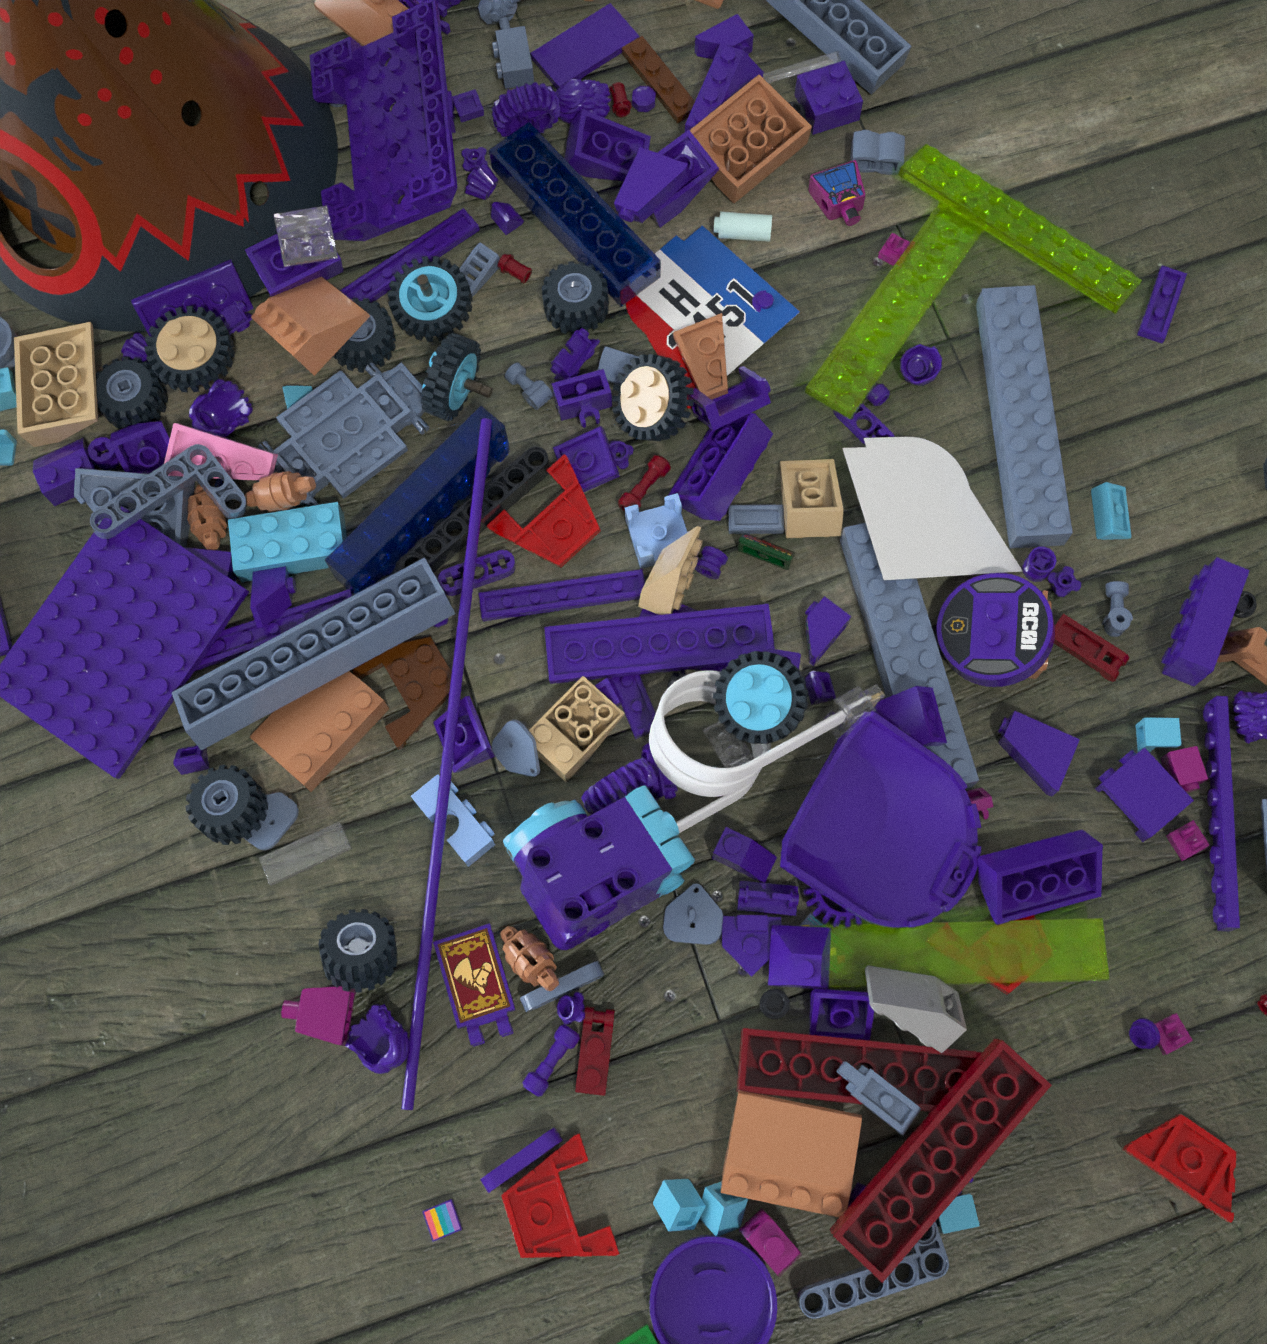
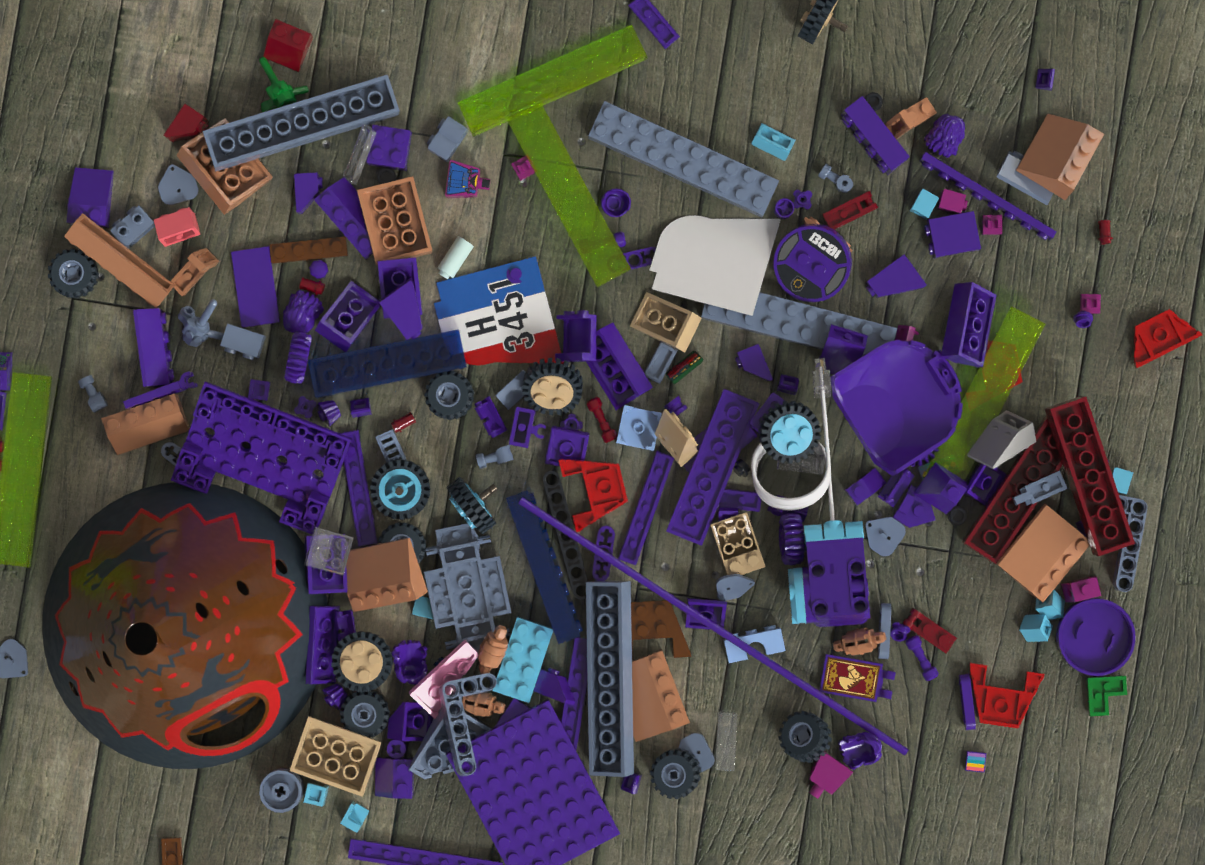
camera: 65 degrees left, 15 degrees up
nougat wing [673,313,728,400] -> none

